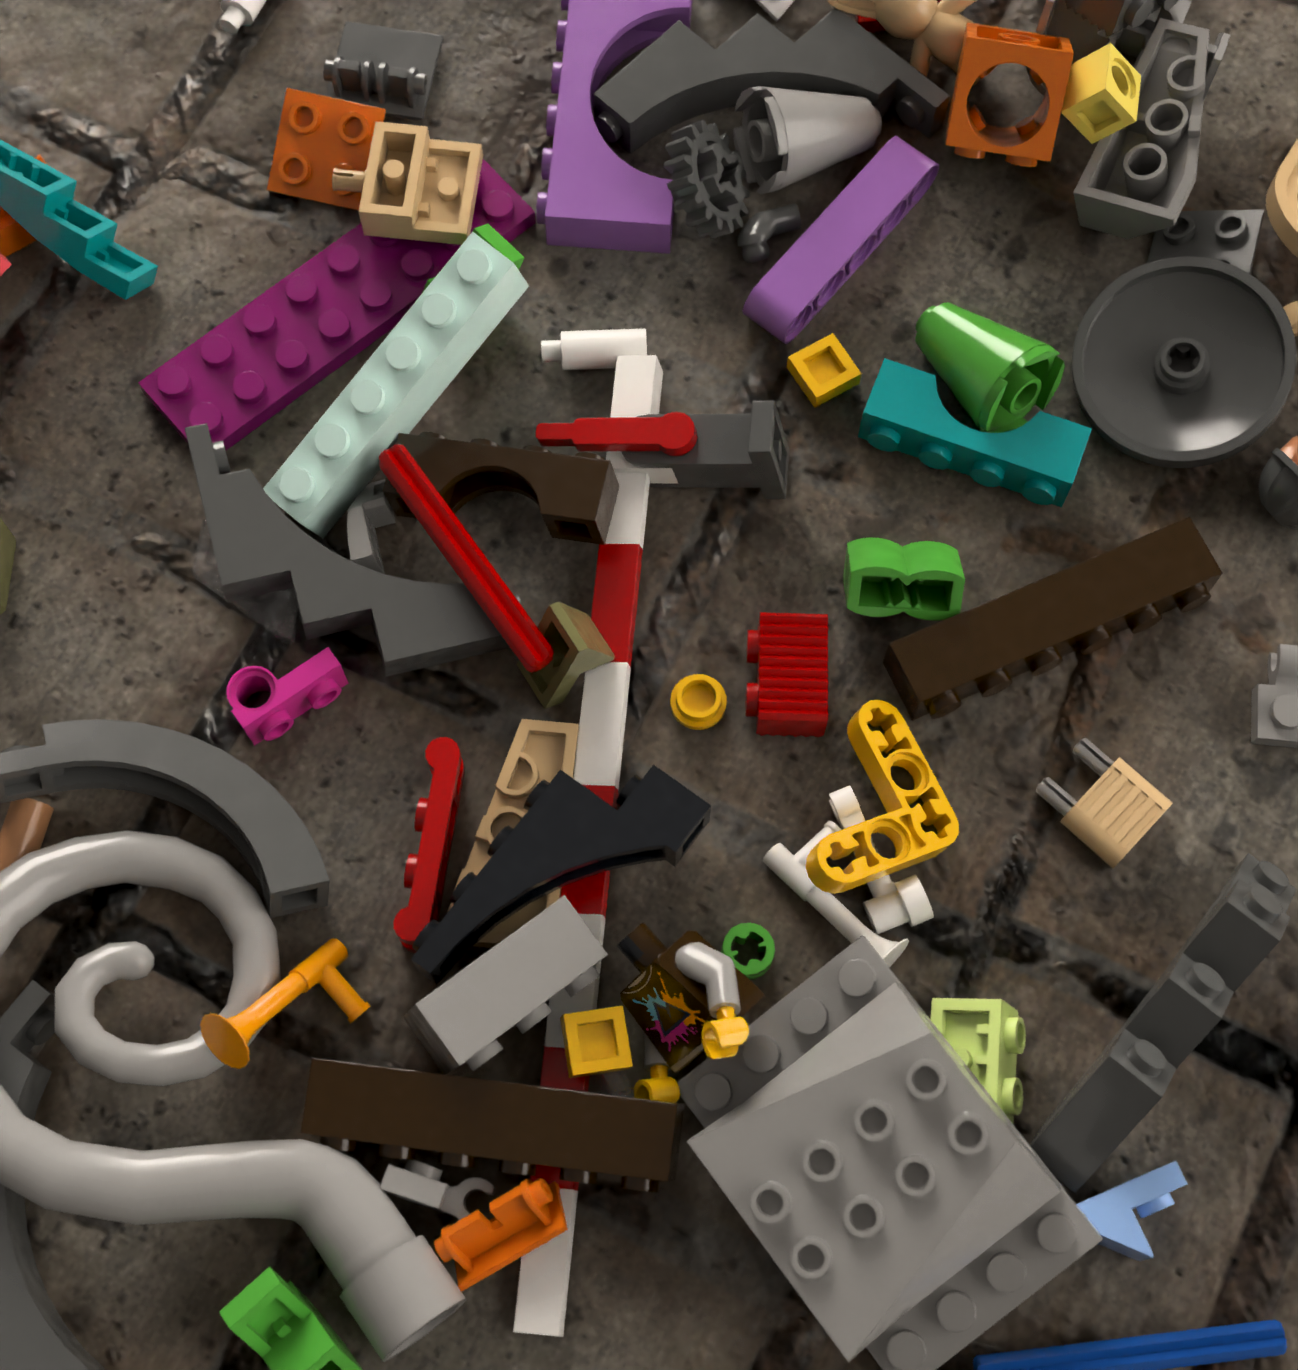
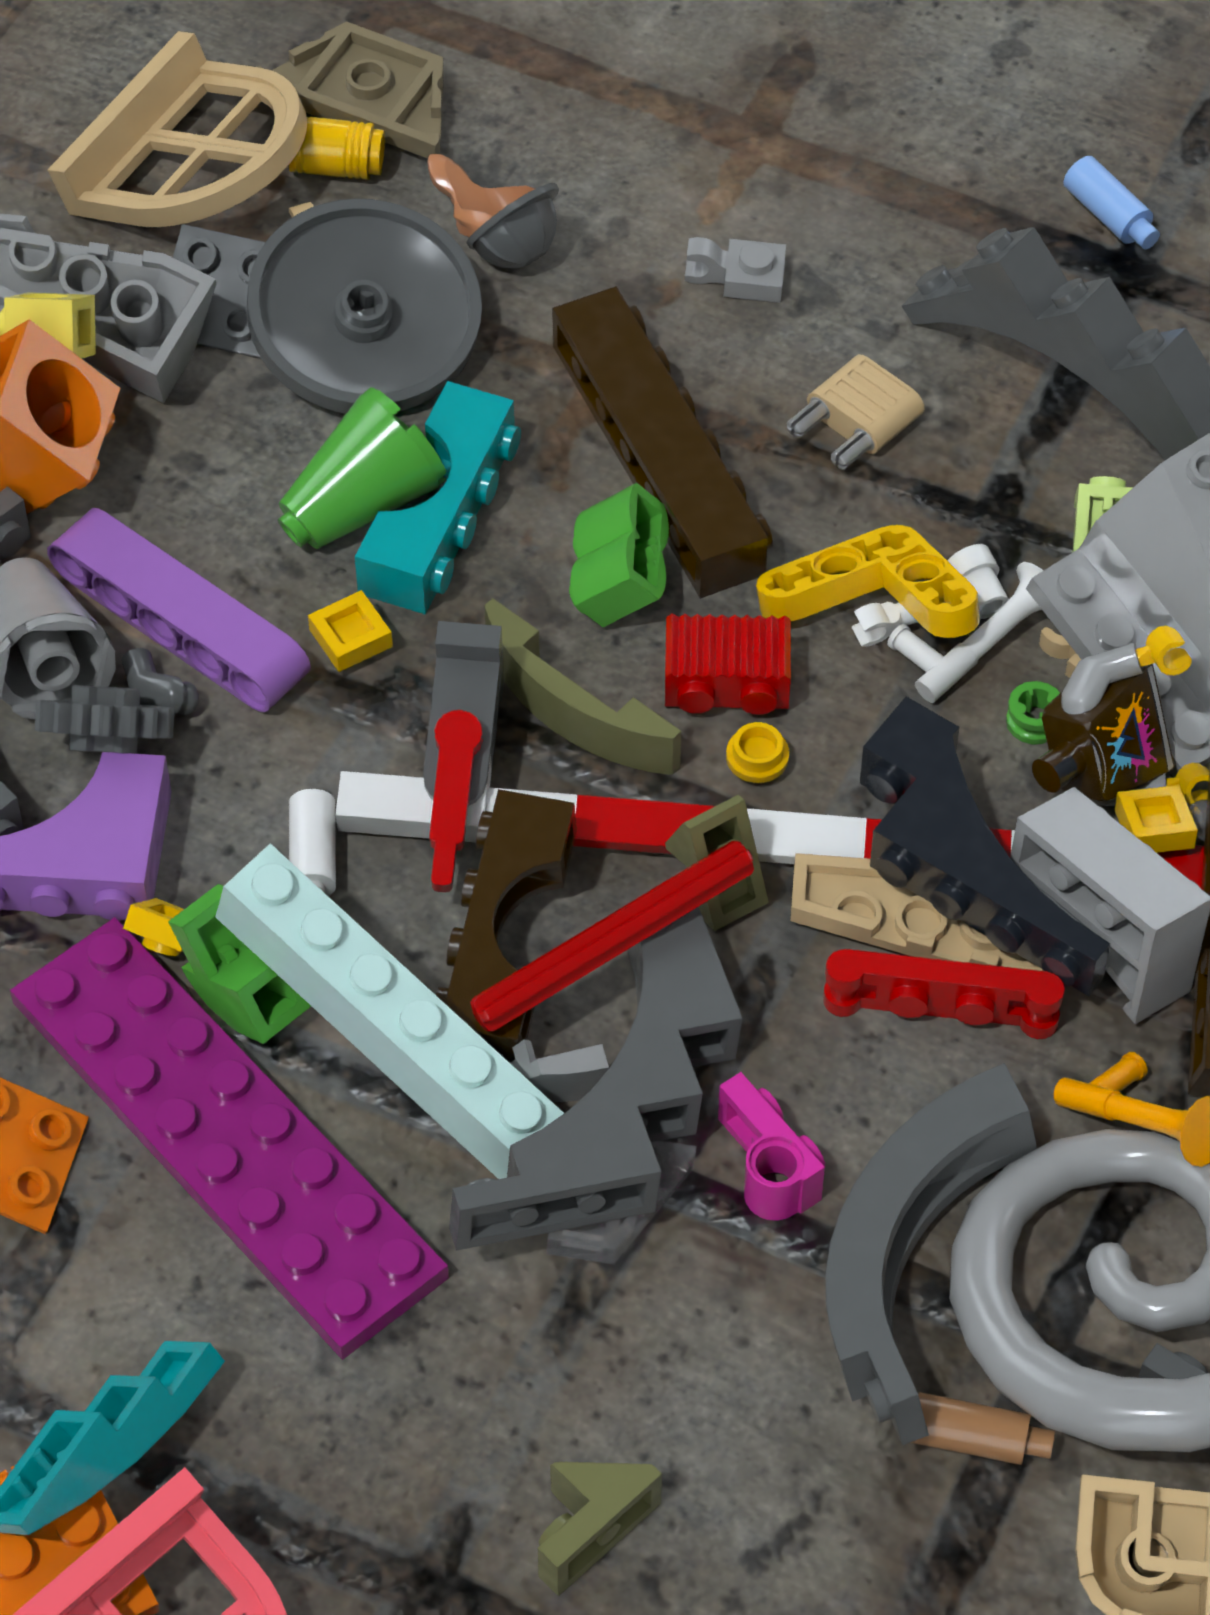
camera: 90 degrees left, 15 degrees down
tan plate [332,121,483,245] -> none
none -> yellow plate [123,898,184,956]
none -> olive slope [484,598,681,775]

